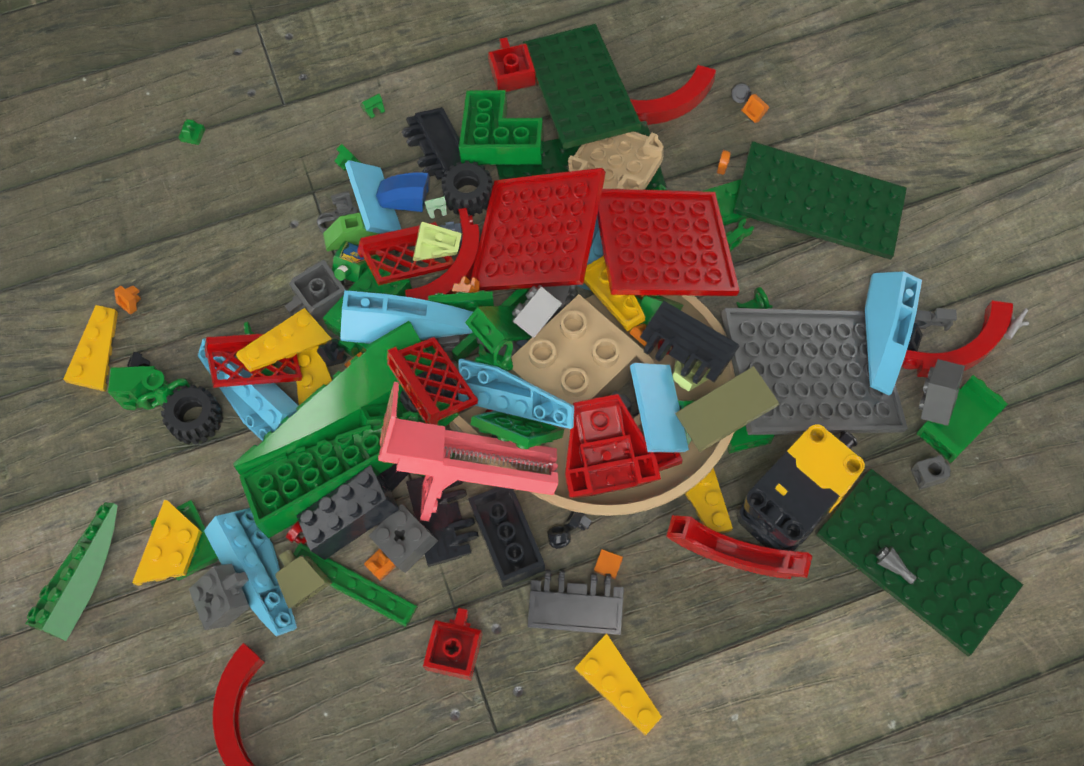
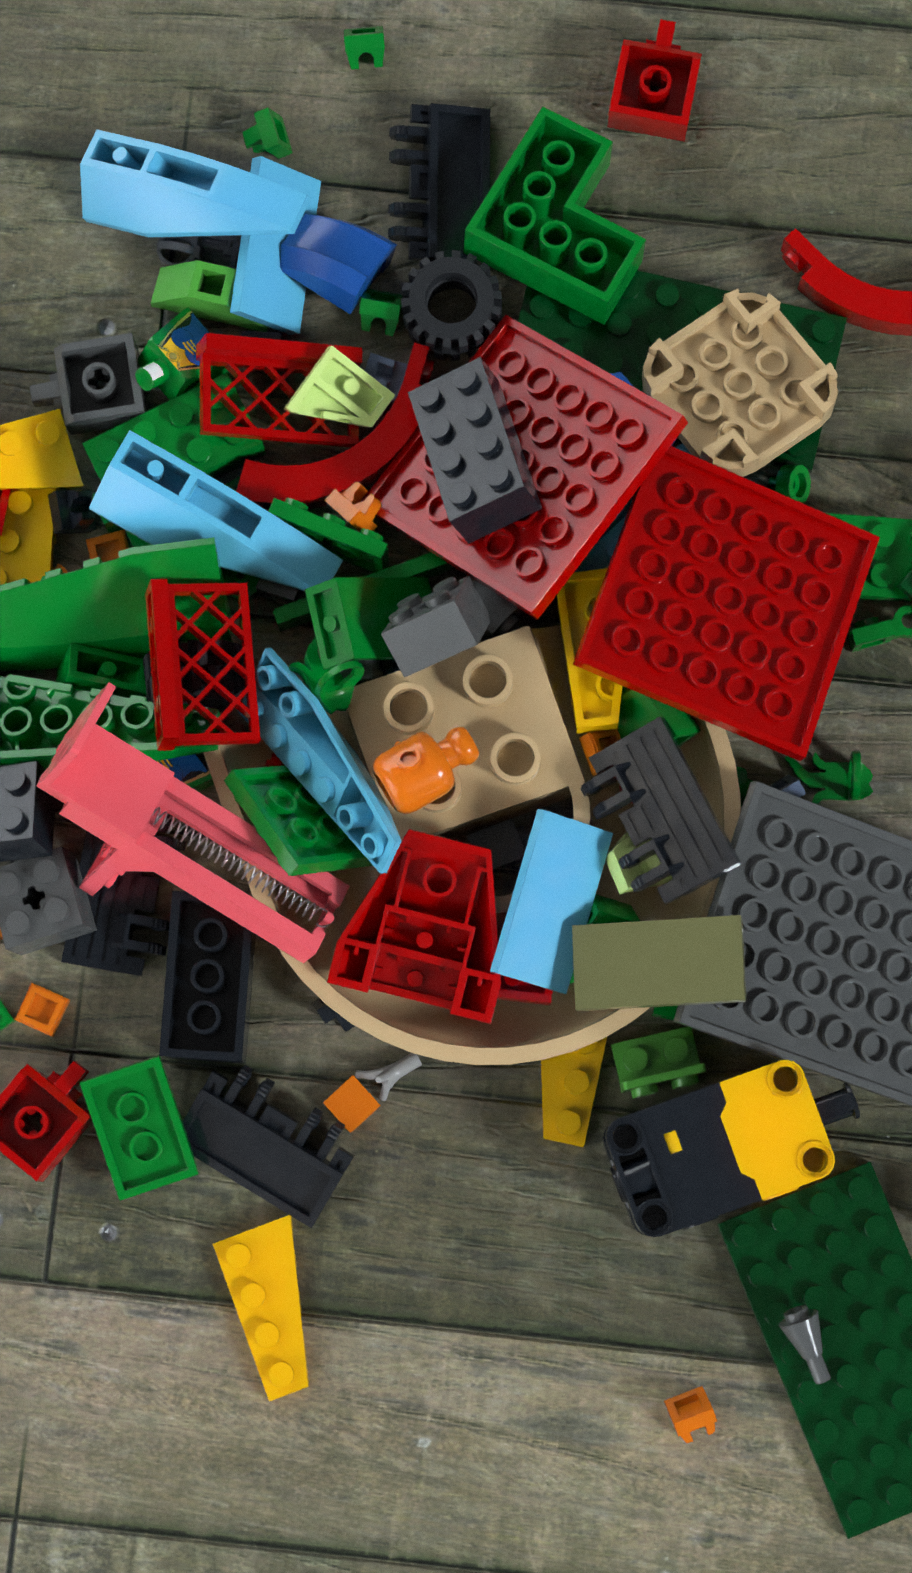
camera: 30 degrees right, 15 degrees up
dark green plate [523,23,641,150] -> none
black tile [547,525,571,549] -> none
red arch [666,515,812,579] -> none
none -> orange tile [14,983,70,1037]
none -> medium azure wedge [80,129,311,237]
none -> green plate [80,1055,199,1201]
none -> light grey bar [355,1053,422,1101]
none -> orange piece [372,727,479,814]
none -> black brick [408,357,542,544]
none -> bright green bracket [610,1027,706,1099]
none -> orange tile [664,1386,717,1443]

